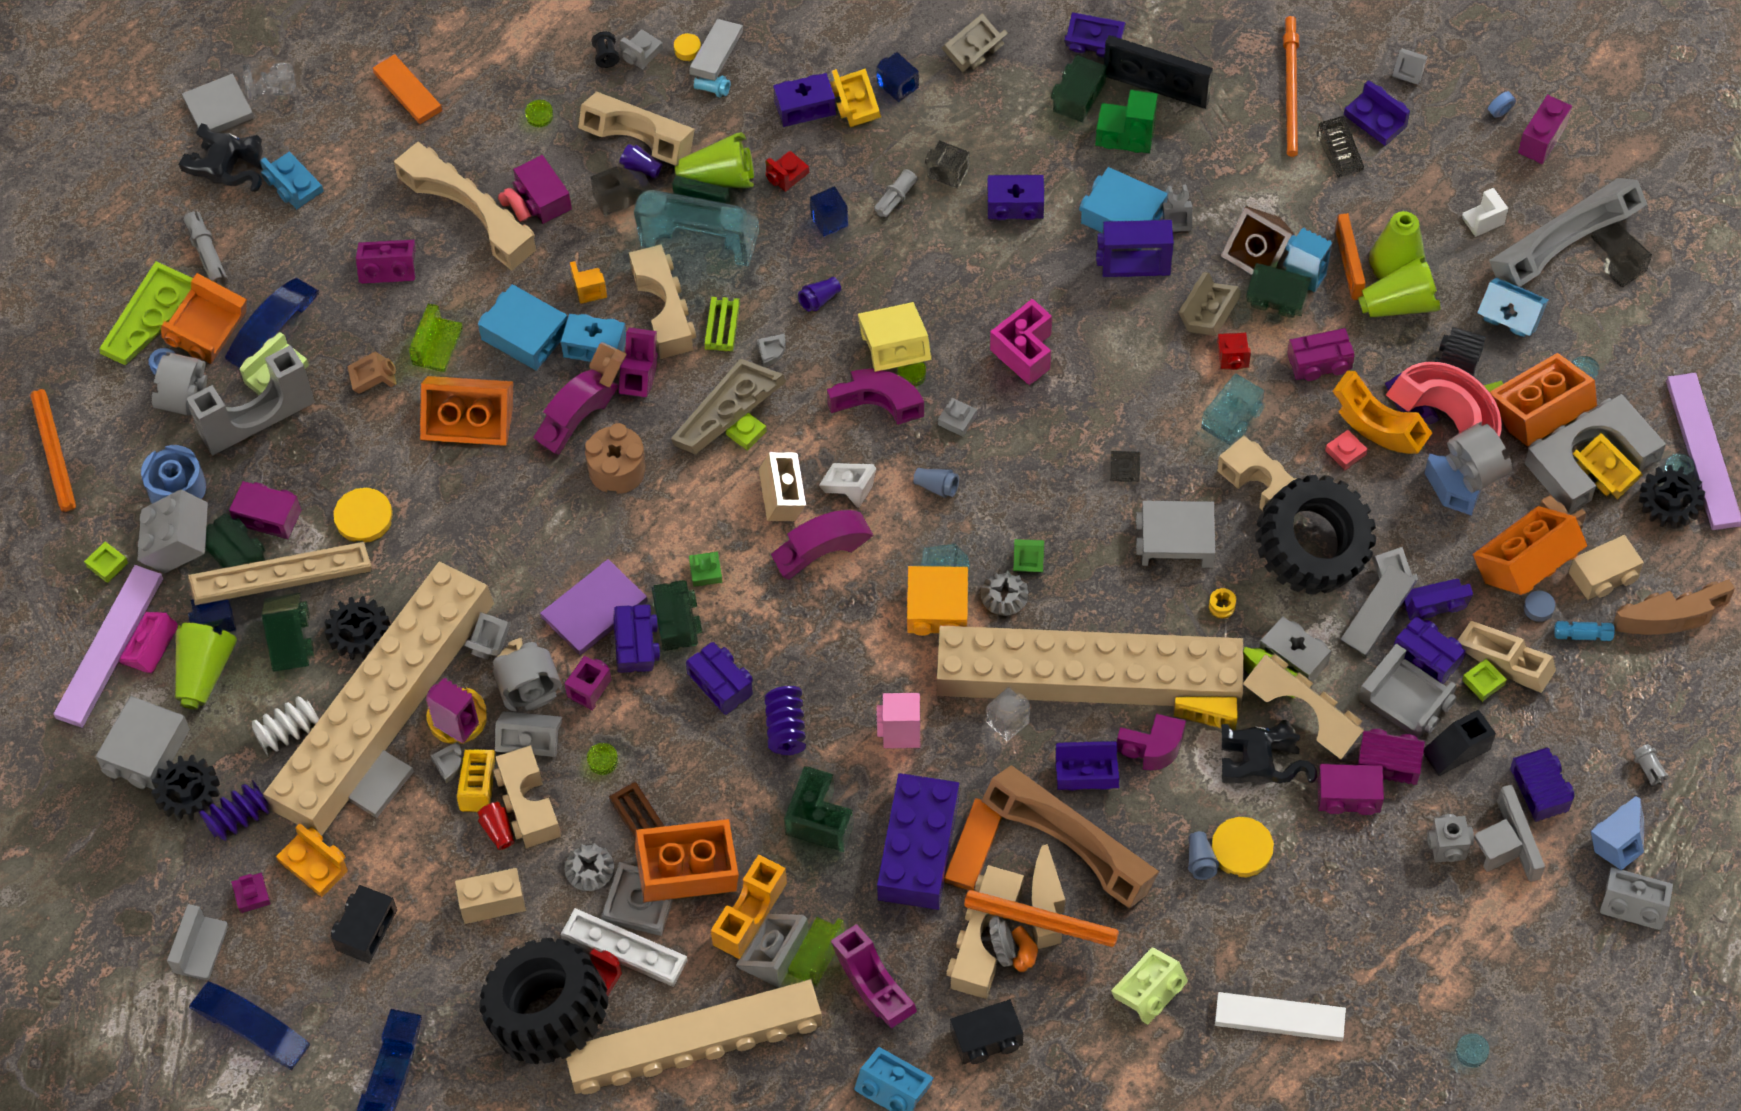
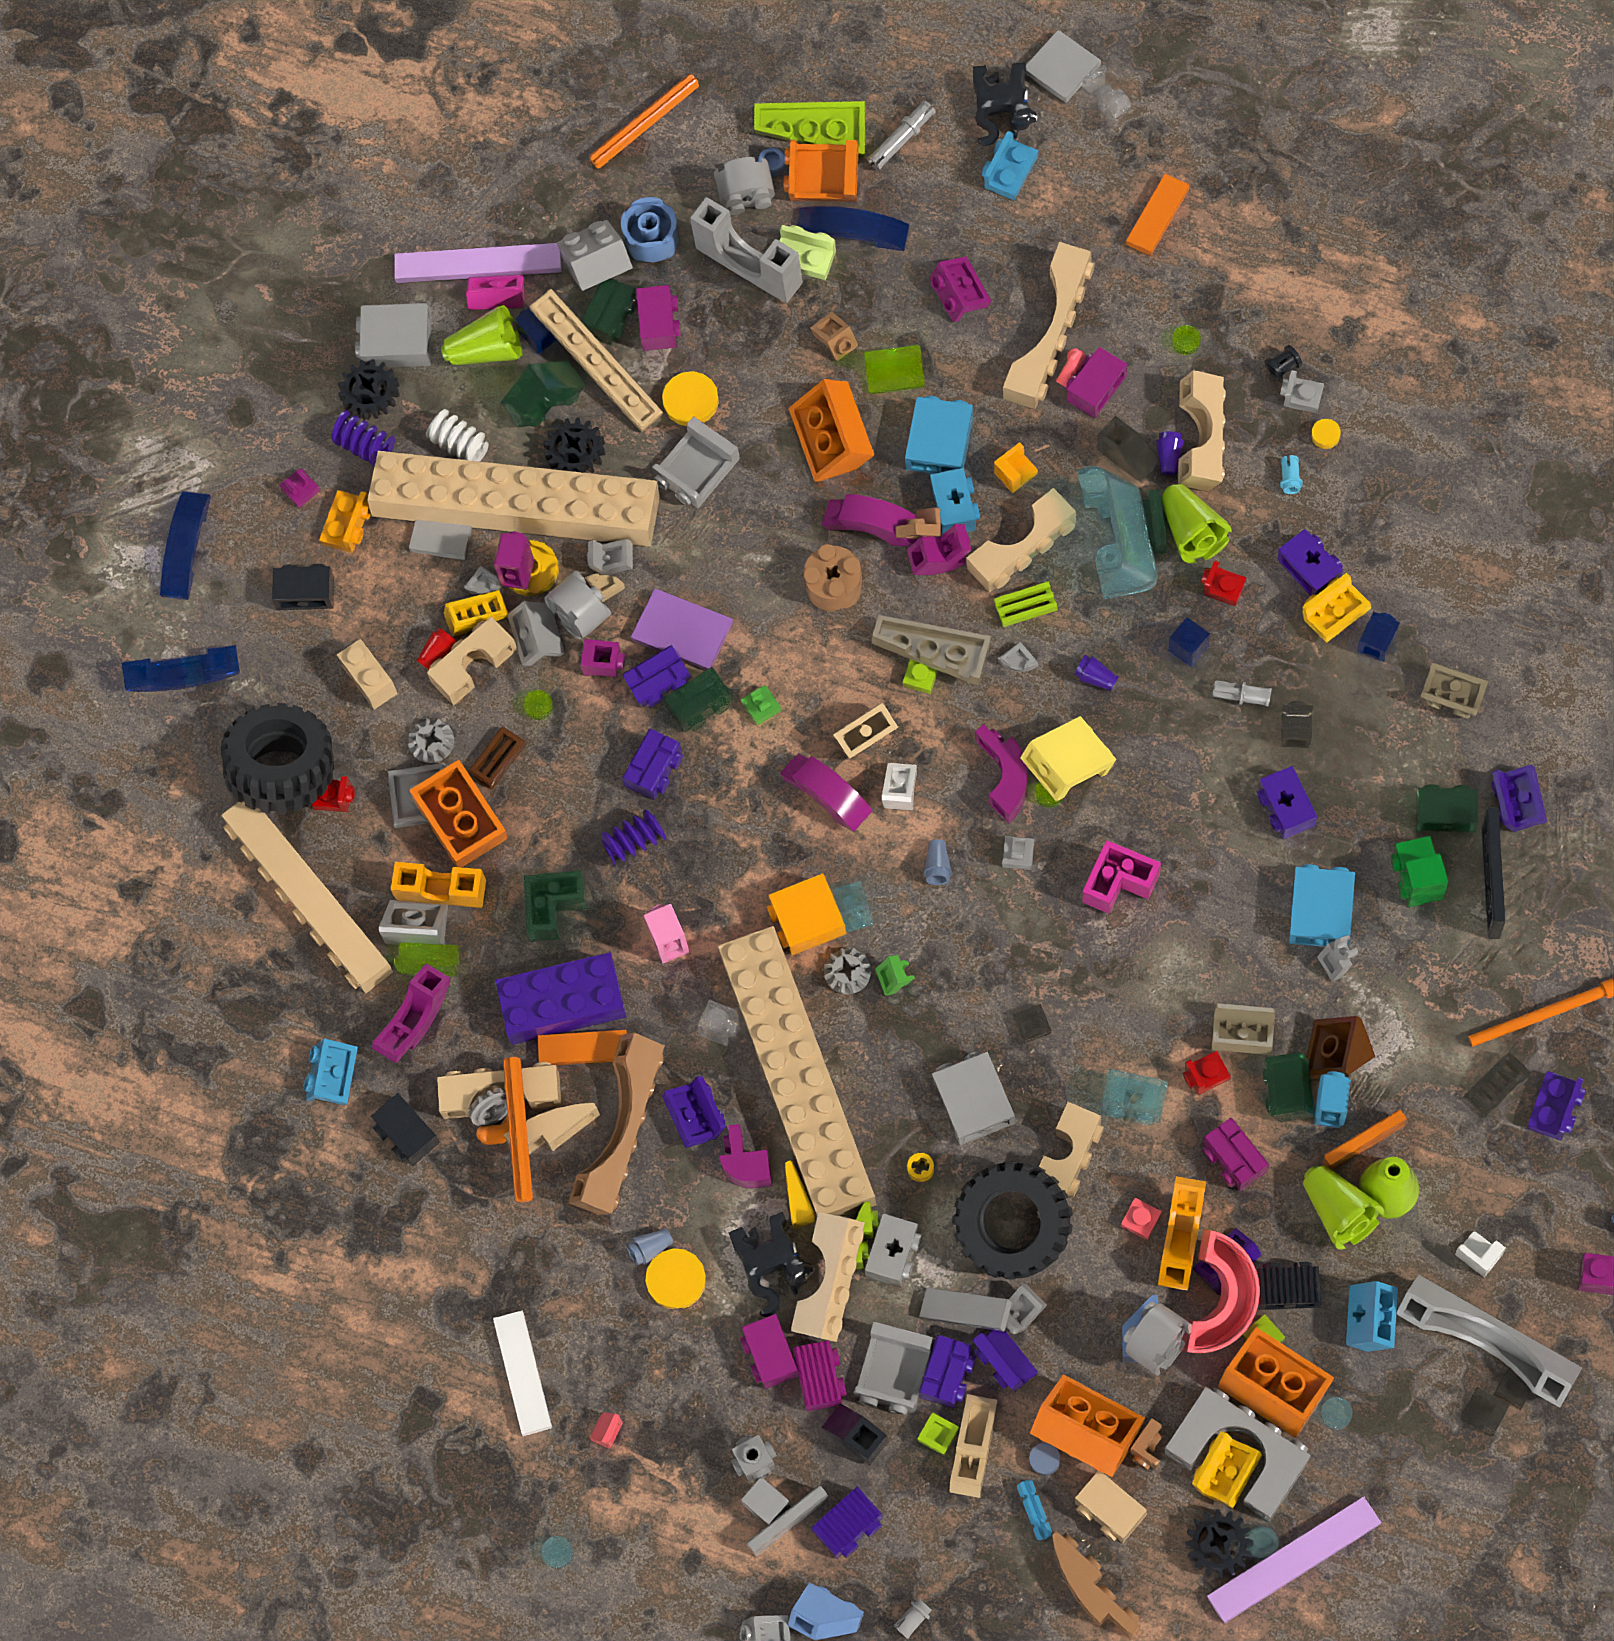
camera: 75 degrees right, 10 degrees up
lime plate [84,541,128,583] -> none
light grey panel [167,904,228,980] -> none
white tile [560,908,688,987] -> none
light grey tile [689,19,743,81] -> none
dark purple window [1096,220,1174,277] -> none
yellowish green bracket [1111,947,1188,1024] -> none
none -> coral slope [590,1412,623,1449]
none -> light grey panel [651,416,740,509]

